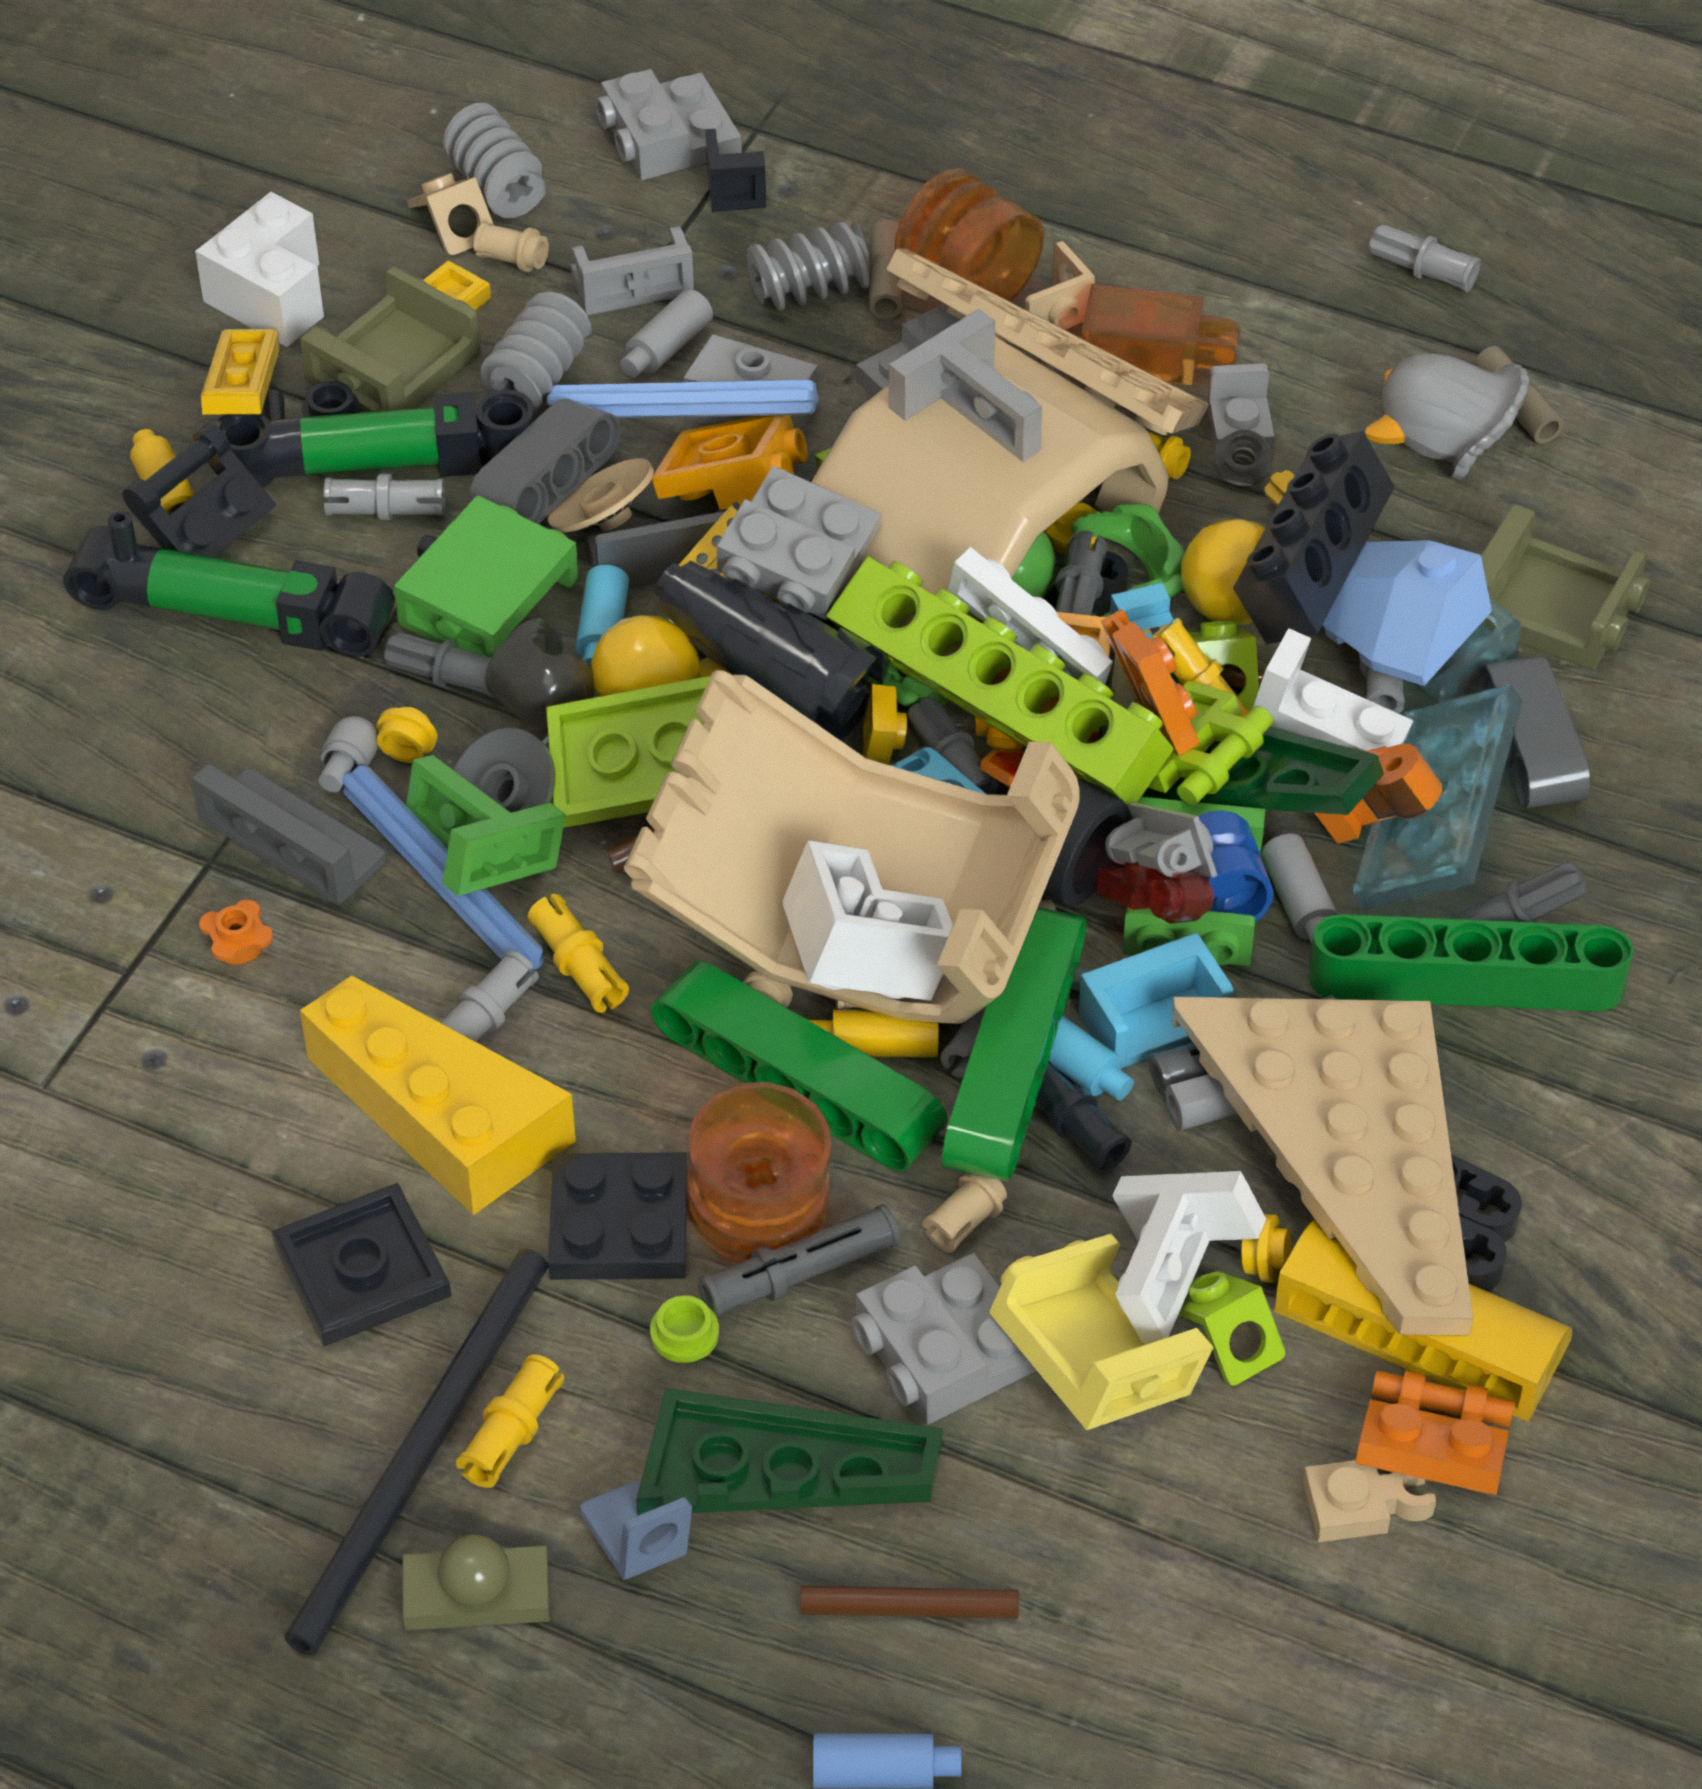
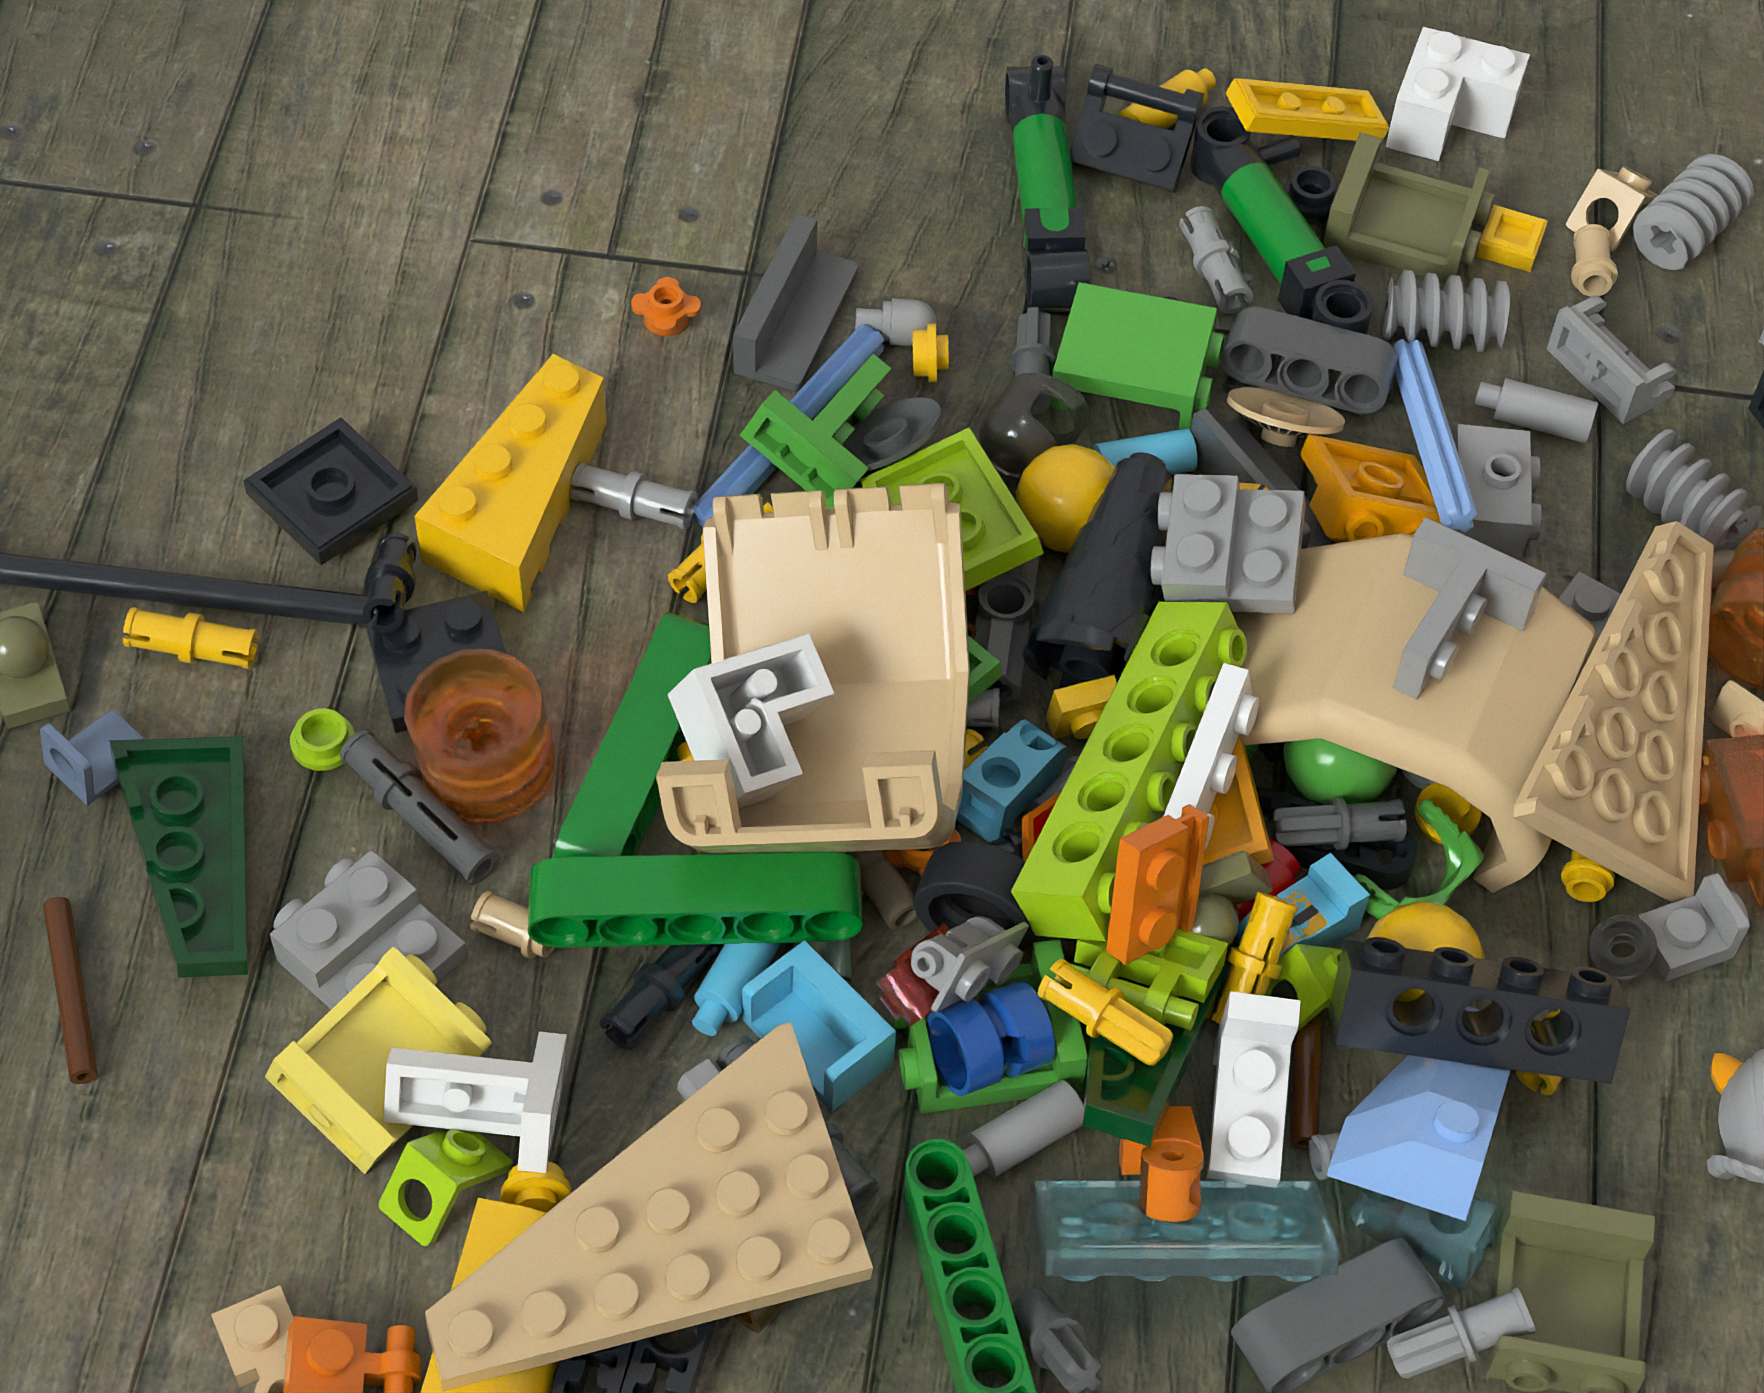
camera: 70 degrees right, 5 degrees up
none -> black pin [362,533,417,633]
none -> yellow axle [1038,958,1173,1066]
none -> light grey axle [1387,1287,1536,1379]

